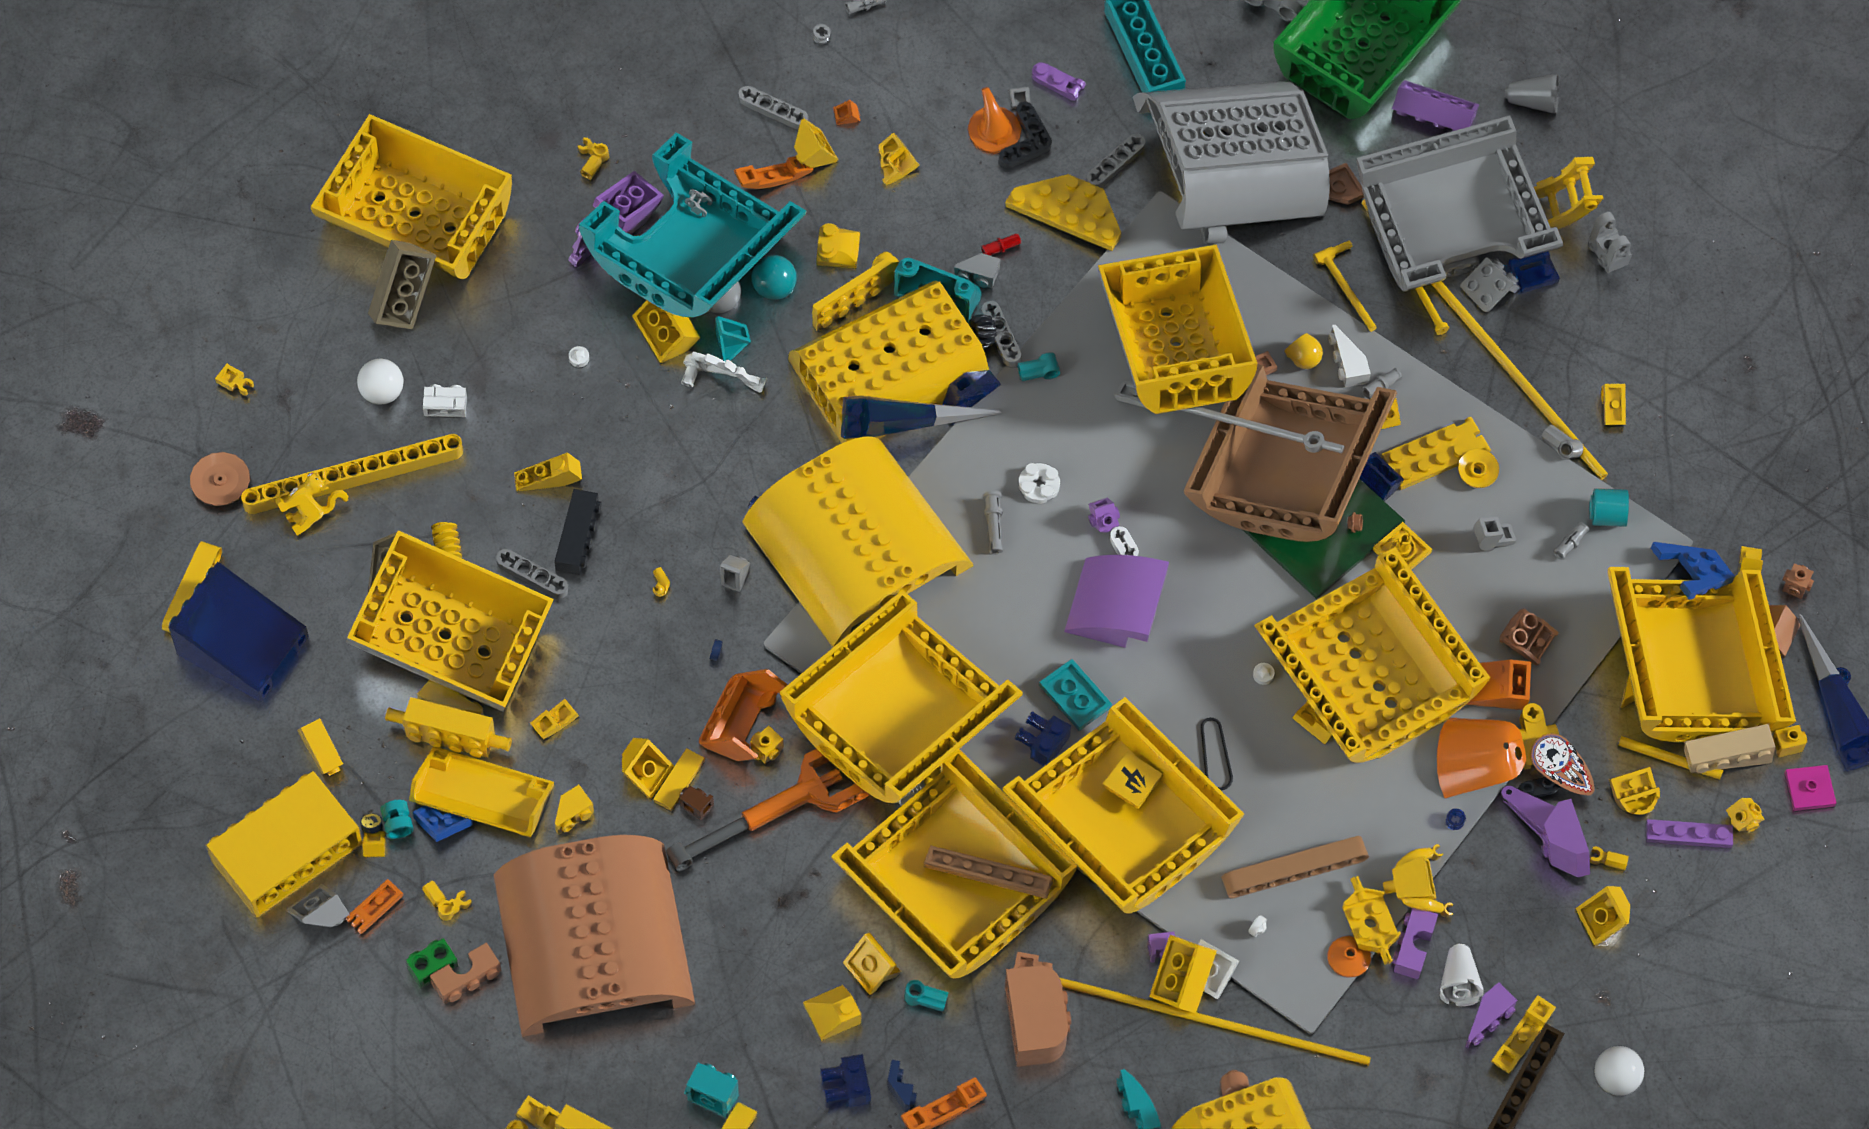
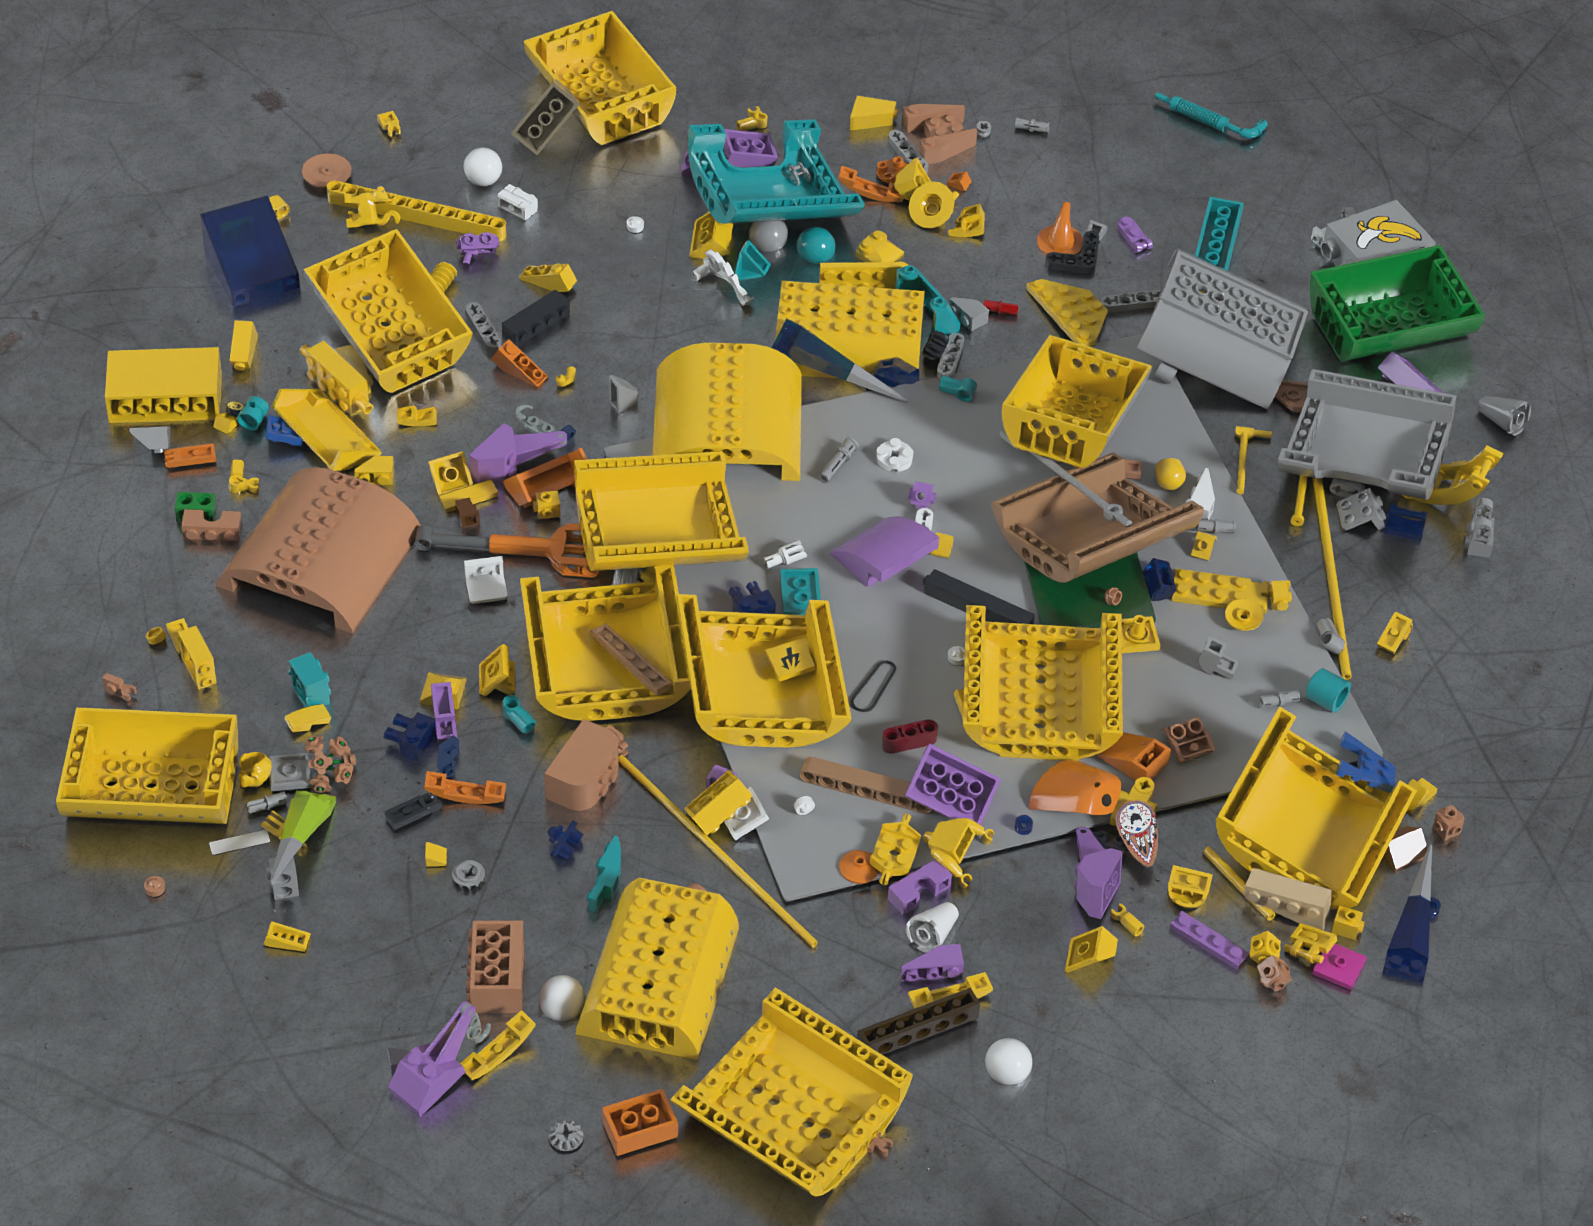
camera: 35 degrees right, 15 degrees down
none -> medium lavender slope [431,682,457,746]
none -> medium lavender brick [456,232,499,265]
none -> white bracket [464,556,508,604]
none -> medium lavender slope [469,404,567,484]
none -> orange slope [491,339,548,388]
none -> clear blue hips [547,820,584,859]
none -> white arm [763,540,807,569]
none -> yellow slope [850,96,899,130]
none -> orange dish [876,156,908,184]
none -> dark red beam [882,719,938,754]
none -> nougat wedge [902,104,977,165]
none -> medium lavender slope [905,743,1001,825]
none -> yellow piece [909,181,959,229]
none -> black brick [923,569,1035,624]
none -> yellow slope [930,532,954,559]
none -> nougat brick [1257,955,1292,992]
none -> yellow brick [1269,580,1292,611]
none -> yellow plate [1284,923,1337,964]

